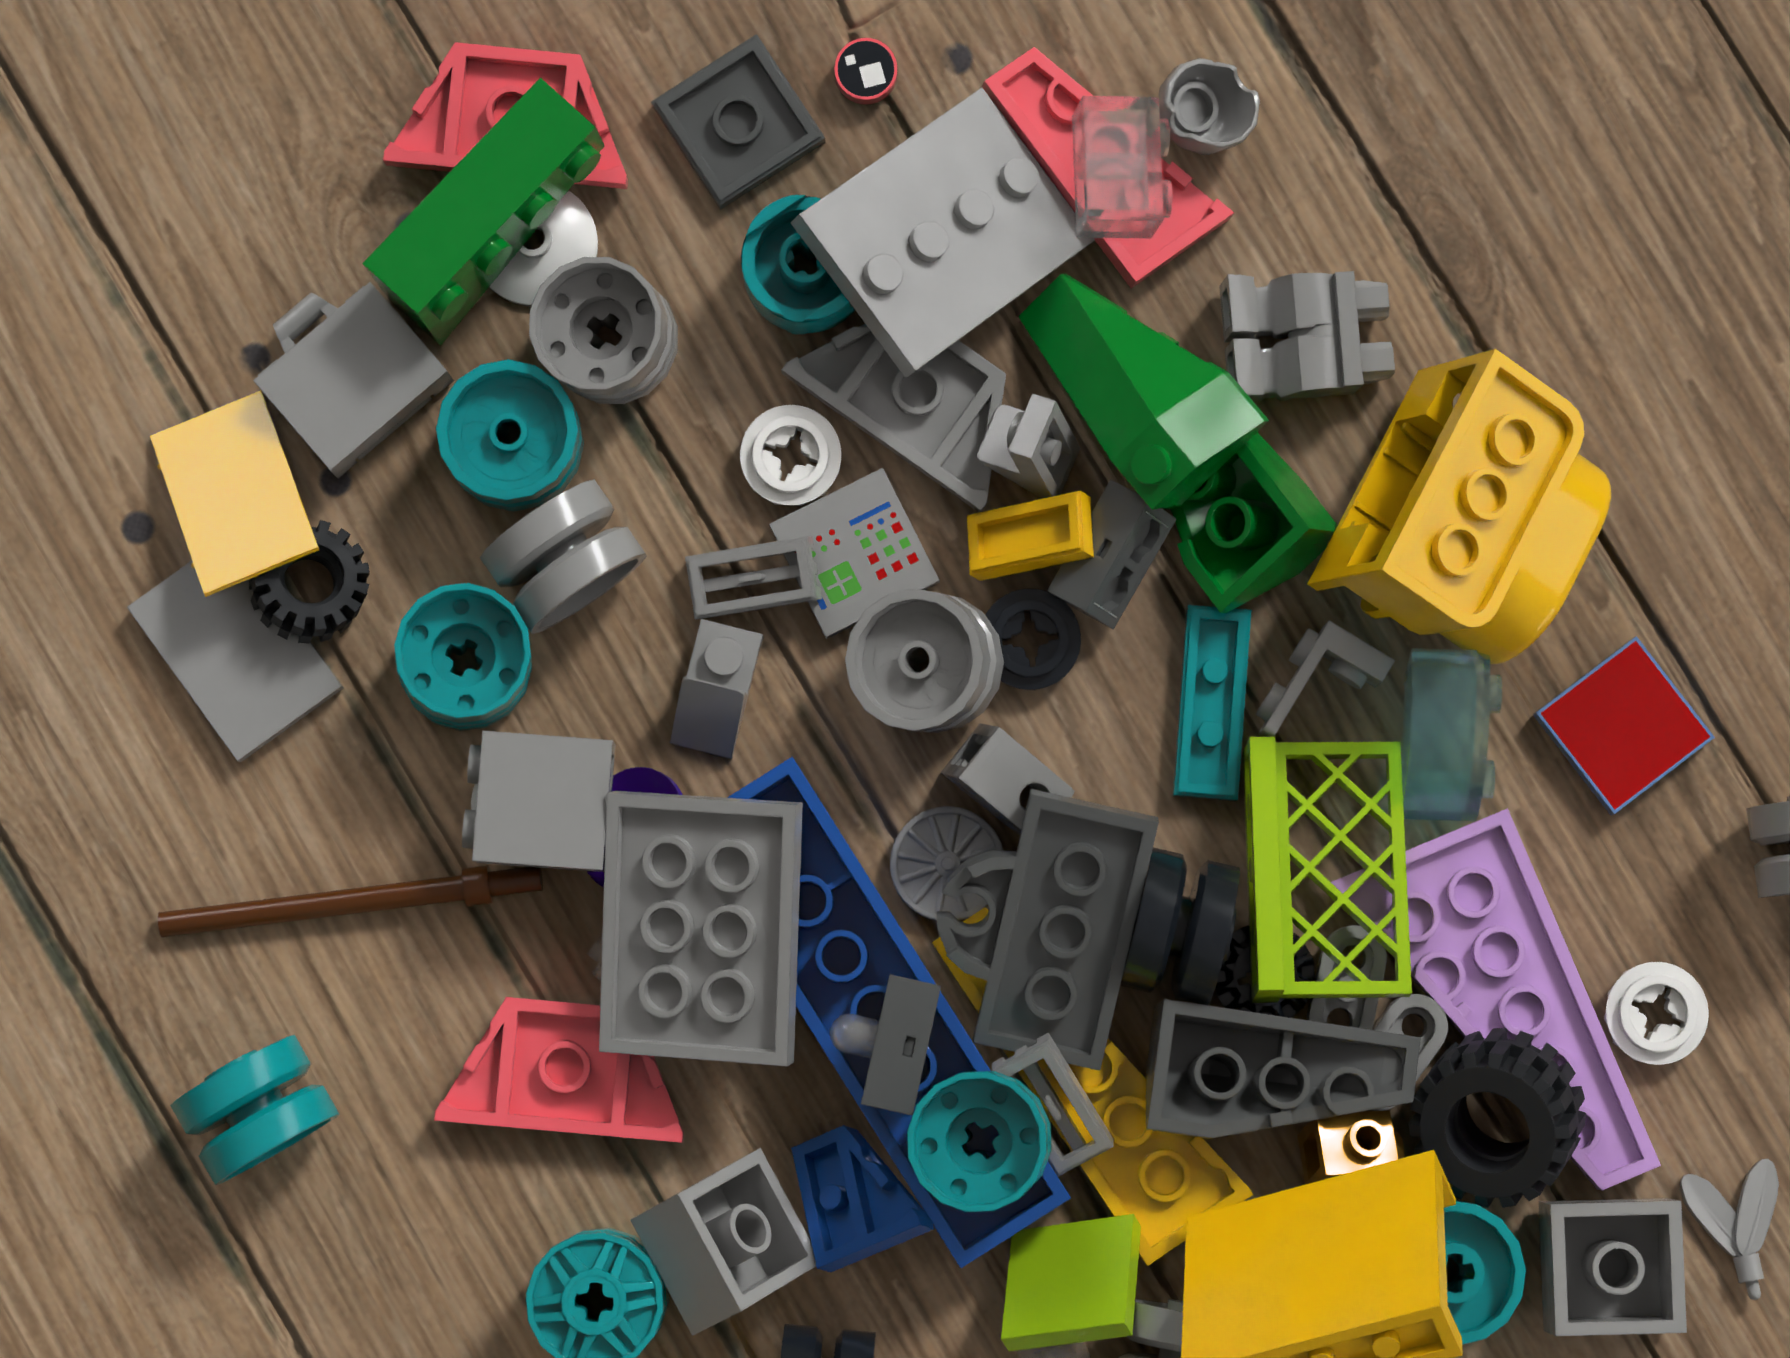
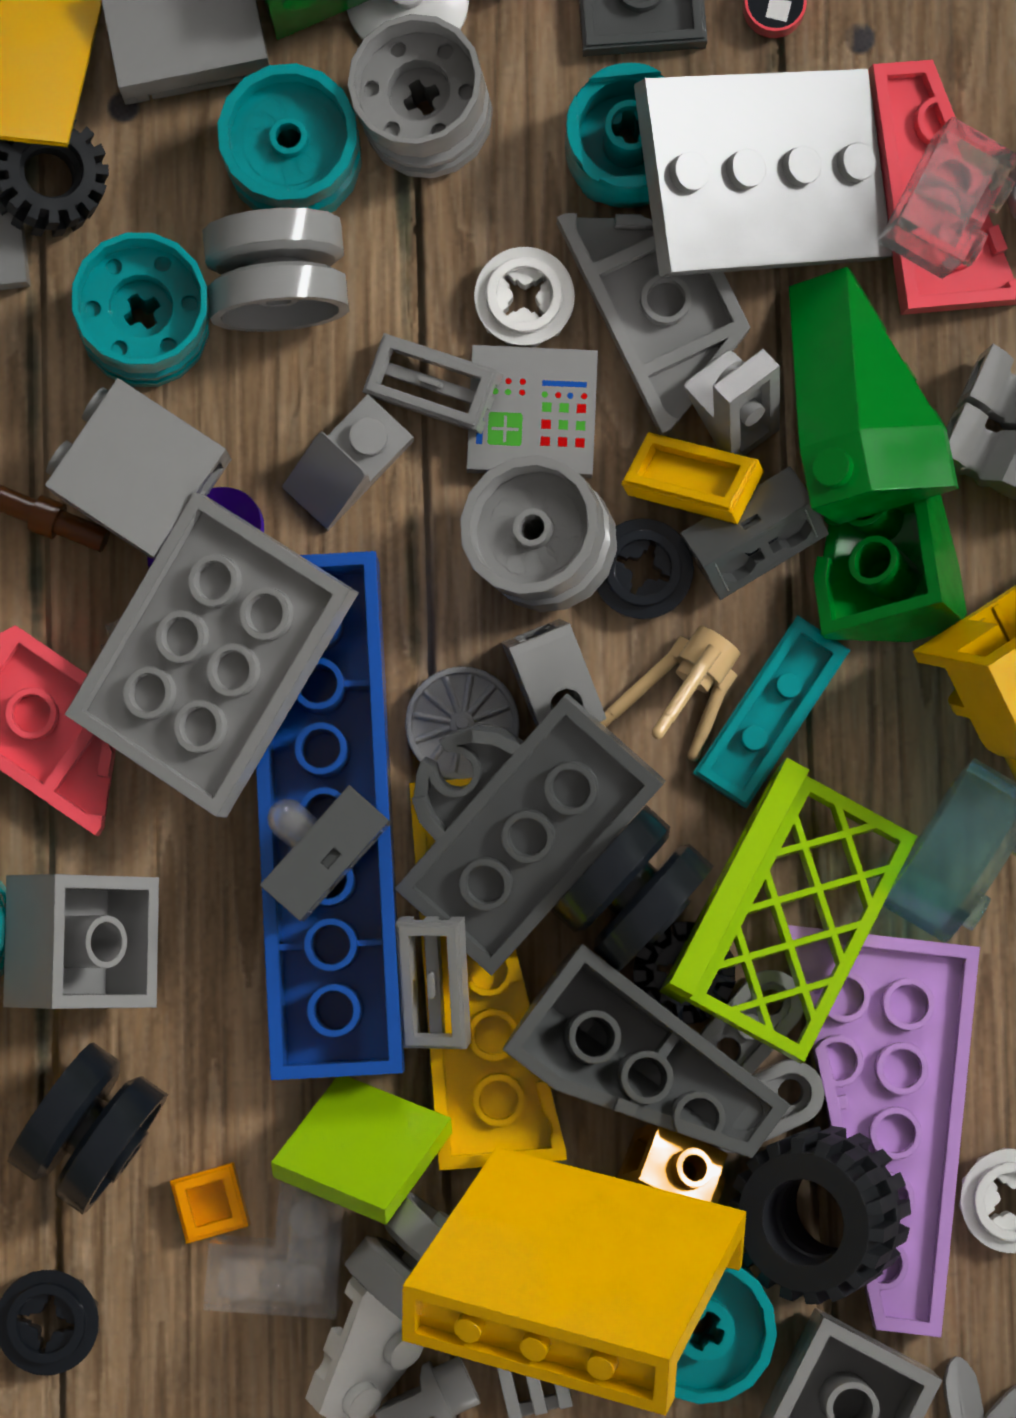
camera: 30 degrees right, 0 degrees up
blue wing [791,1125,934,1272] -> none
teal wheel [907,1071,1052,1212] -> none
light grey bracket [1256,621,1395,737] -> none
none -> tan plant [601,626,741,761]

